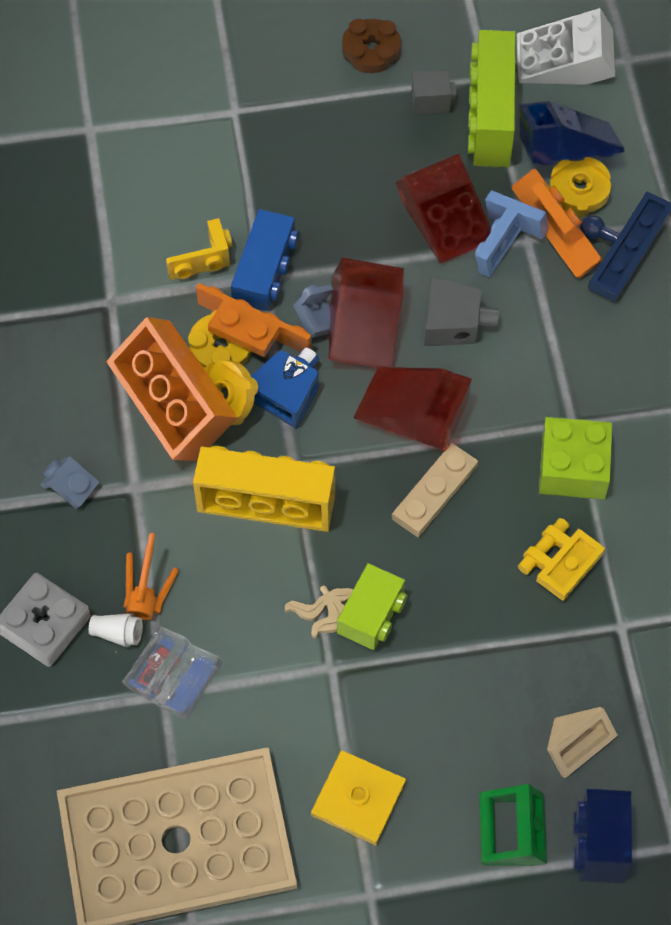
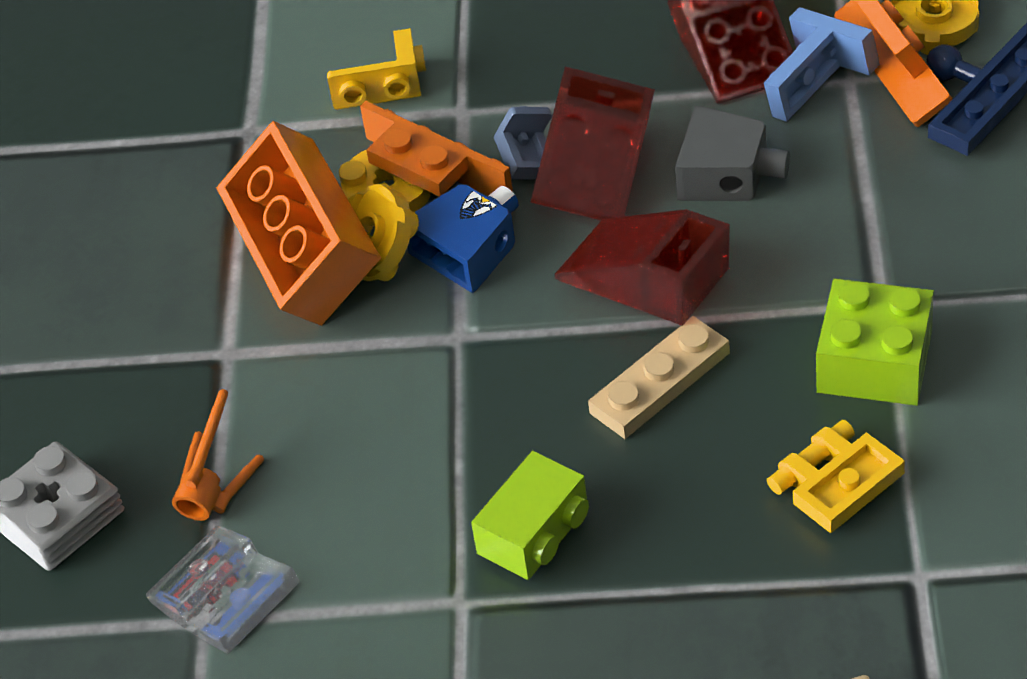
camera: 15 degrees right, 15 degrees down
sand blue bracket [40,456,99,509] -> none
white cone [89,613,143,647] -> none
yellow brick [193,446,335,532] -> none
blue brick [231,209,299,312] -> none
tan piece [285,585,353,639] -> none

